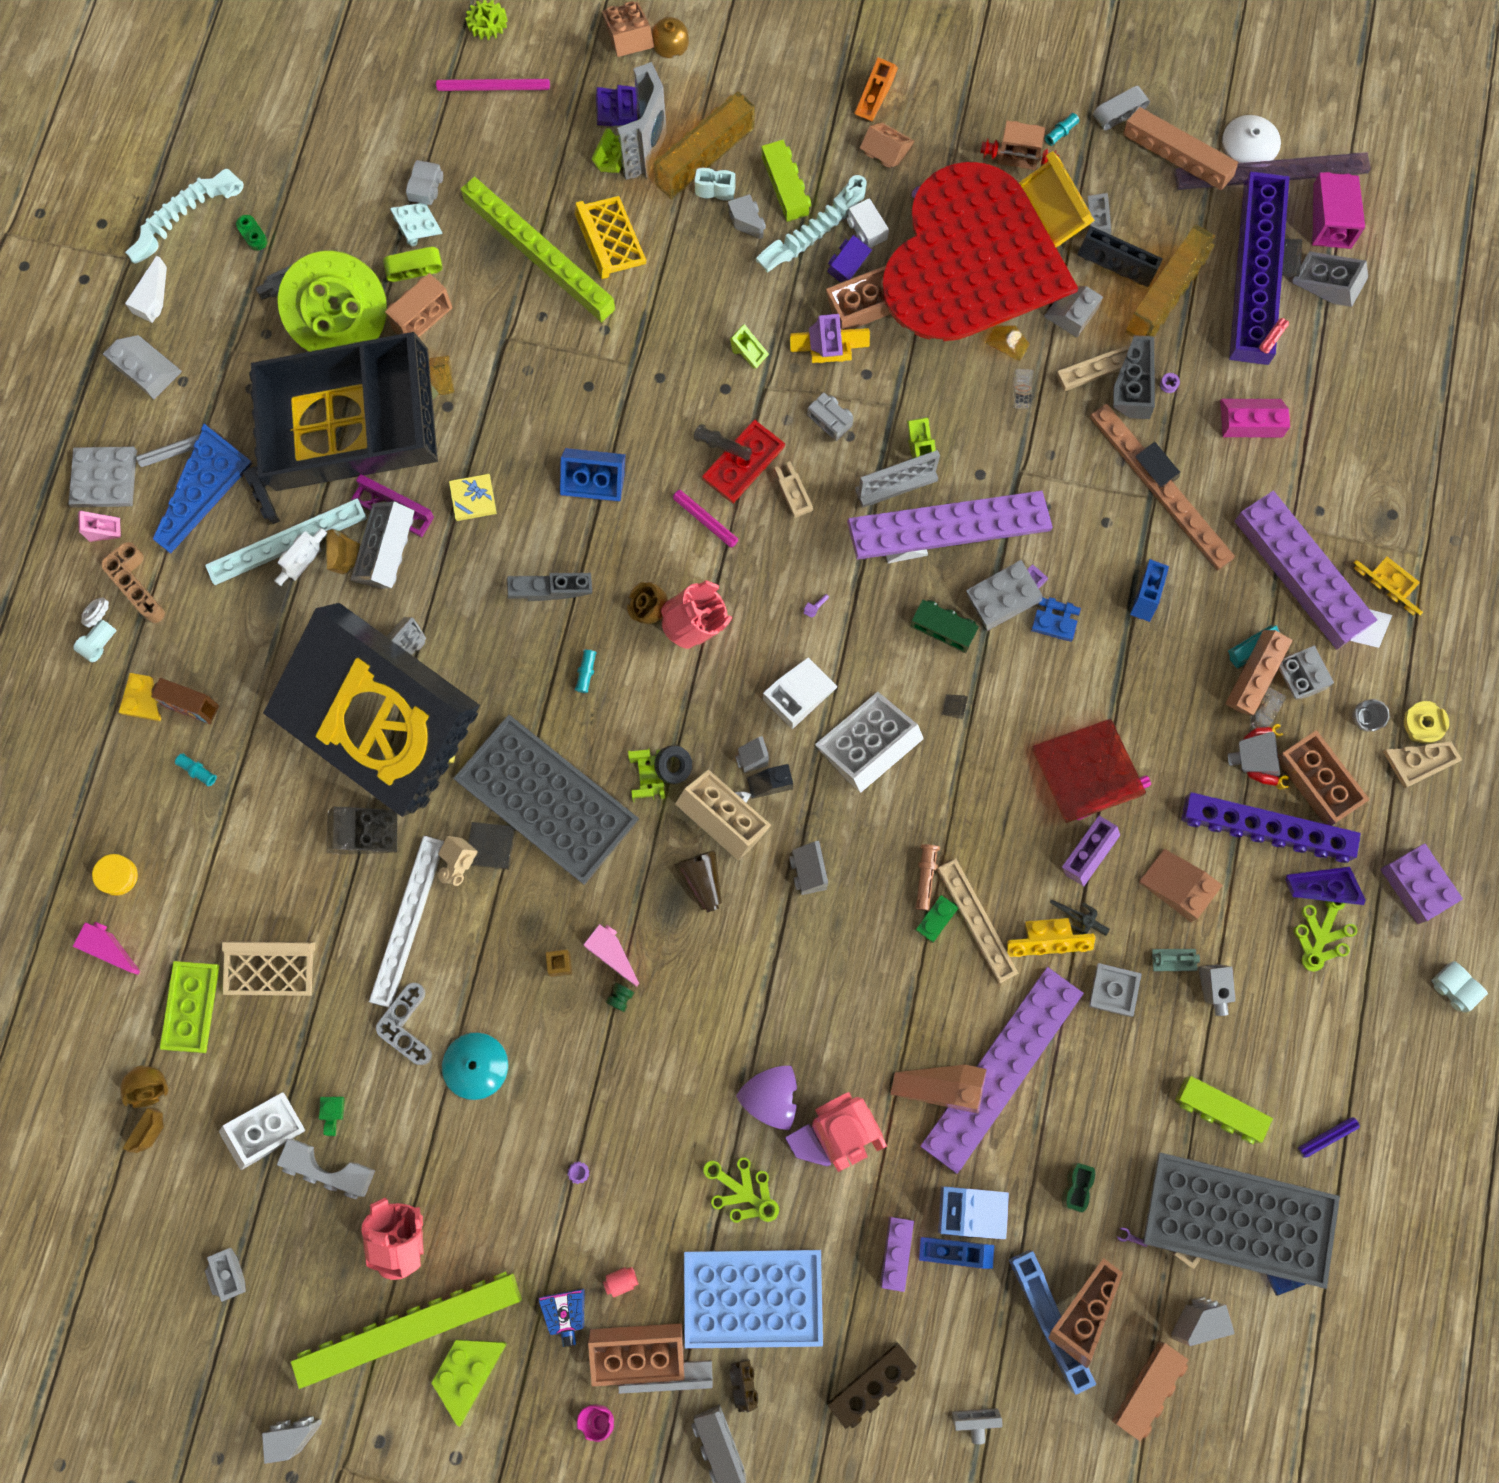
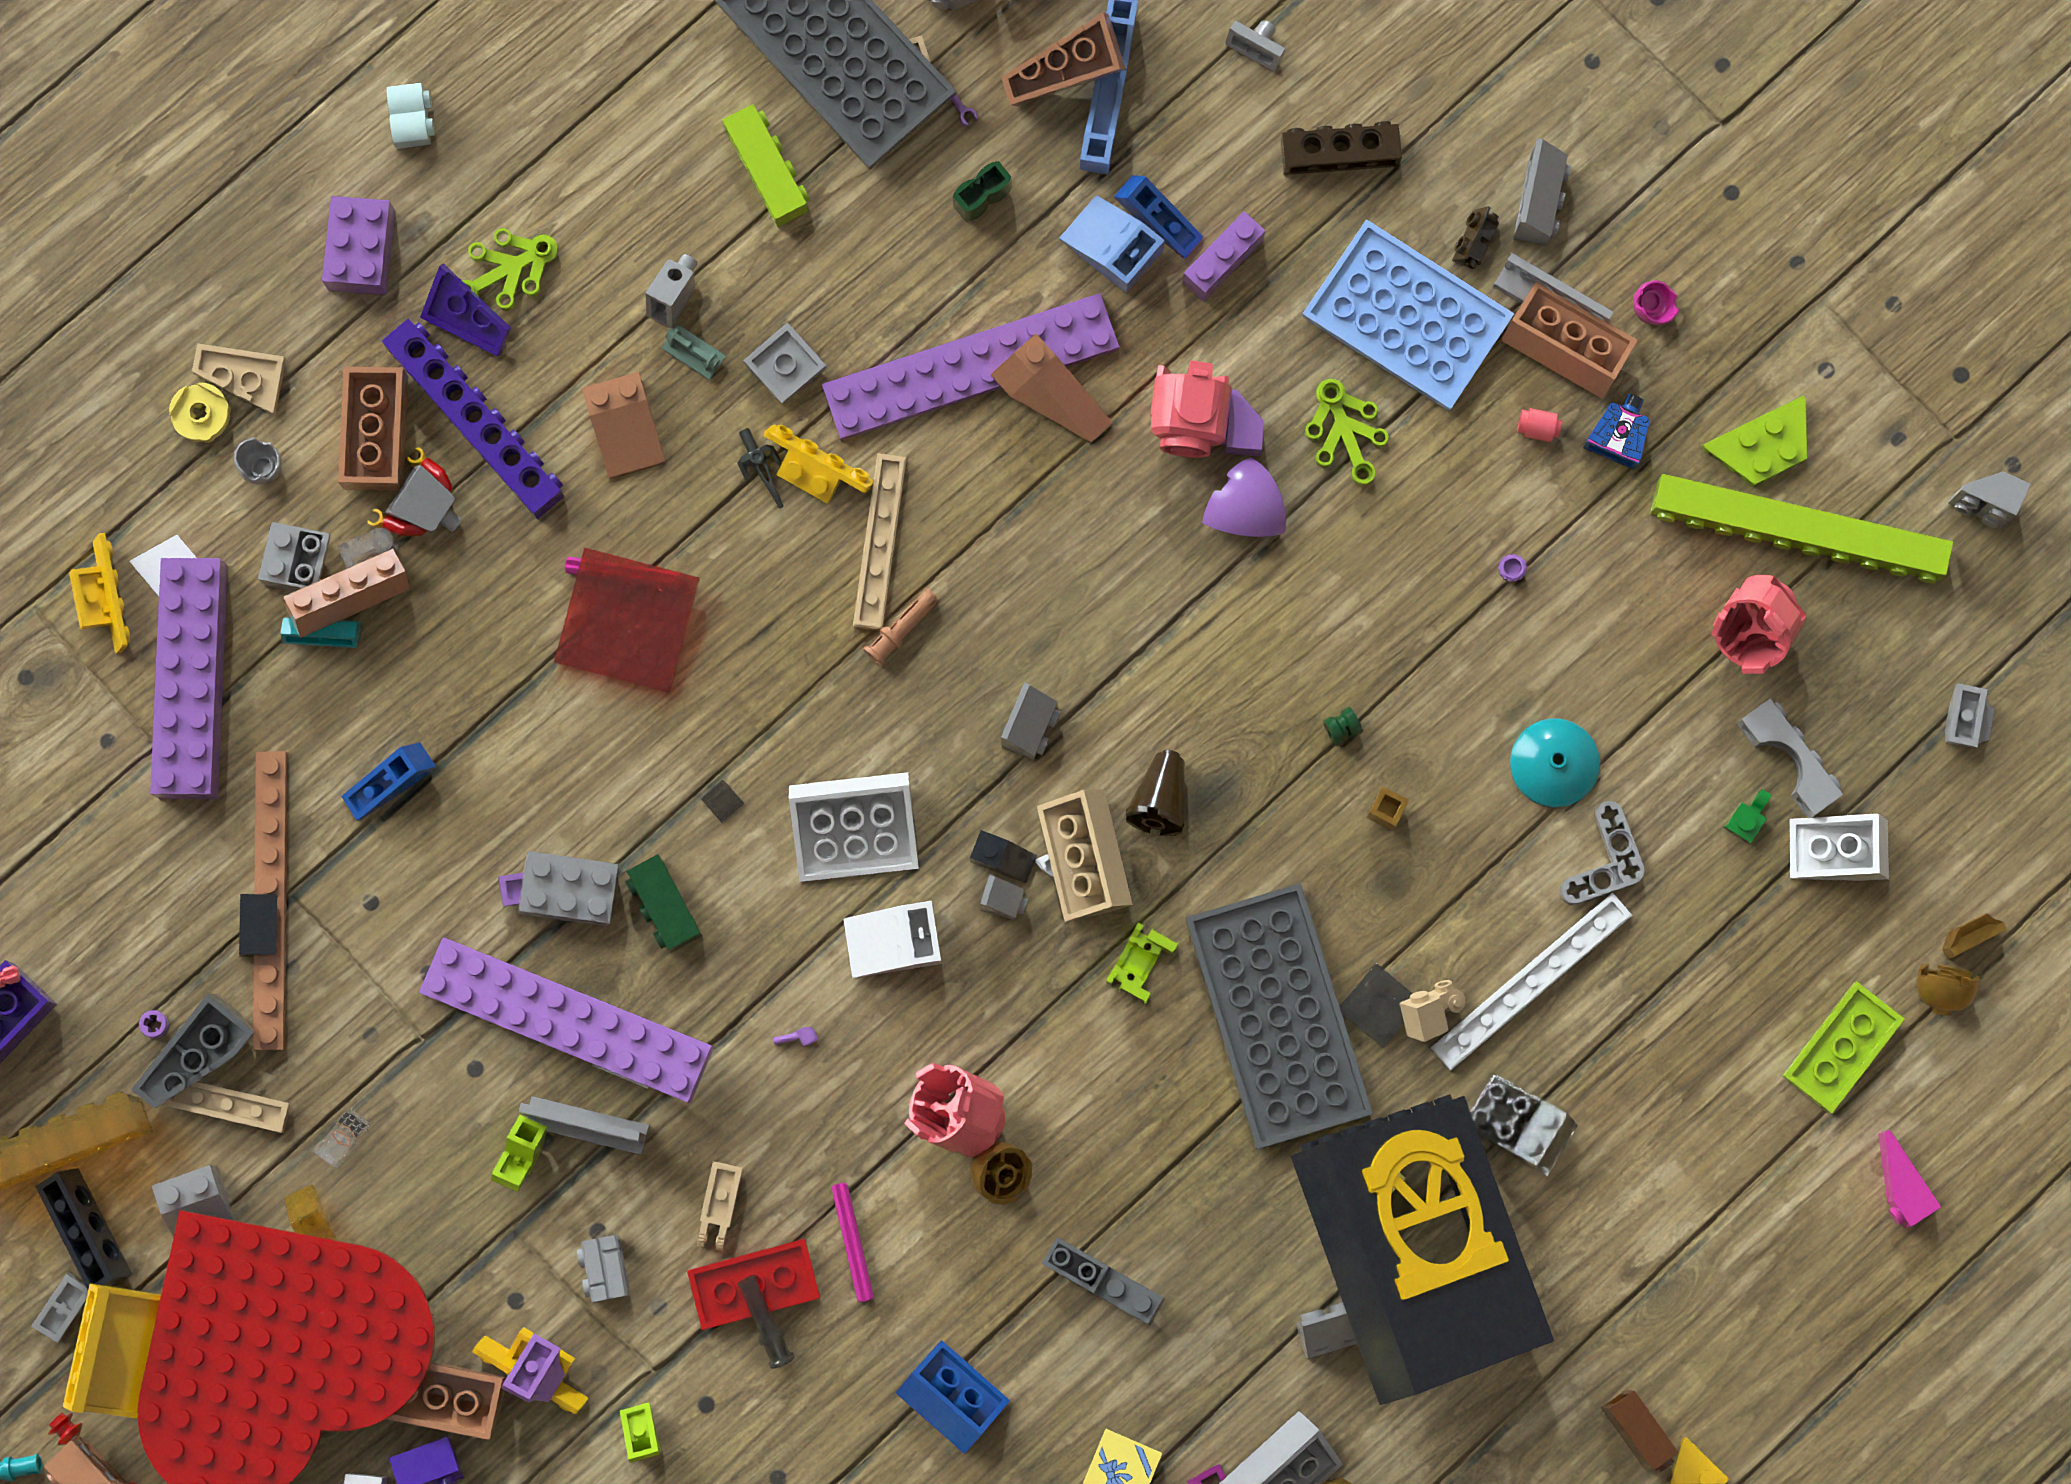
camera: 145 degrees left, 5 degrees up
yellow head [92,854,138,896] -> none
teal pin [175,753,217,787] -> none
tan fence [222,941,315,996] -> none
teal pin [575,649,597,693] -> none
bright pink slope [584,924,639,987] -> none
black tyre [654,746,692,784] -> none
green plate [915,895,958,943] -> none
blue plate [1031,597,1081,642] -> none
medium lavender brick [1062,816,1120,886] -> none
dark pink slope [1220,399,1290,438] -> none
dark purple axle [1298,1117,1360,1158] -> none

